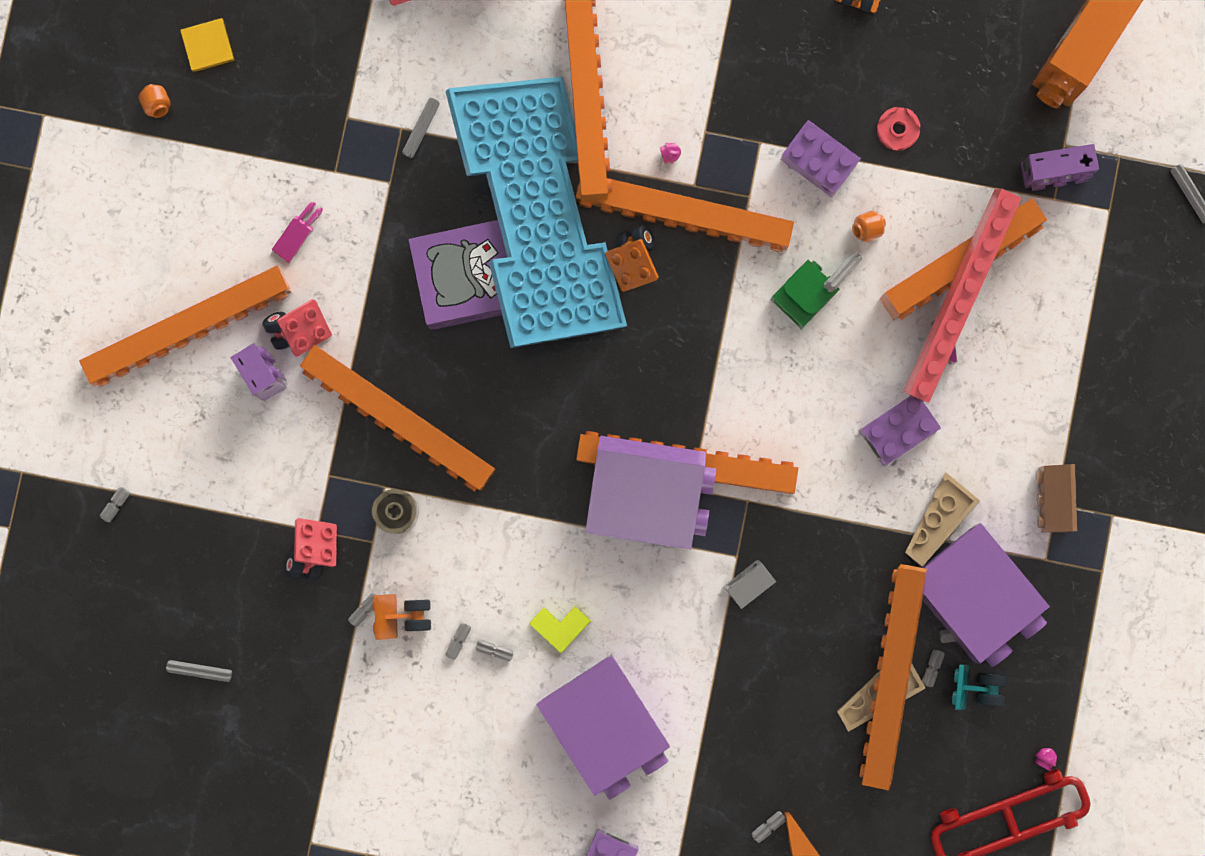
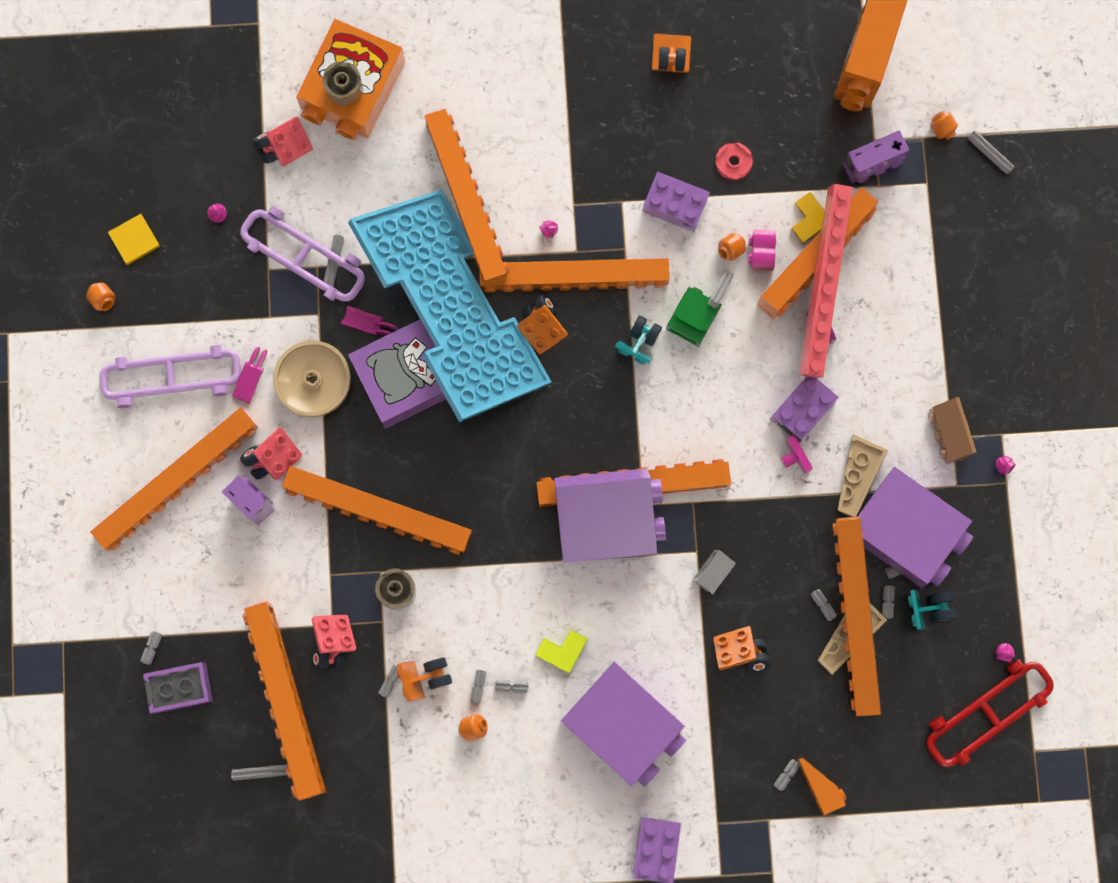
camera: 20 degrees left, 5 degrees down
none -> lavender bar [99,345,241,408]
none -> dark grey piece [143,662,213,714]
none -> dark pink plate [208,204,227,222]
none -> lavender bar [240,206,365,302]
none -> orange brick [242,601,326,801]
none -> tan dish [273,341,351,417]
none -> dark pink arm [341,306,397,336]
none -> orange head [458,714,488,742]
none -> plate [615,315,662,365]
none -> orange plate [713,626,770,673]
none -> dark pink brick [748,229,776,271]
none -> dark pink tile [780,435,813,474]
none -> yellow tile [791,192,824,244]
none -> light grey piece [811,589,837,621]
none -> orange head [930,111,958,140]
none -> dark pink plate [995,456,1016,476]

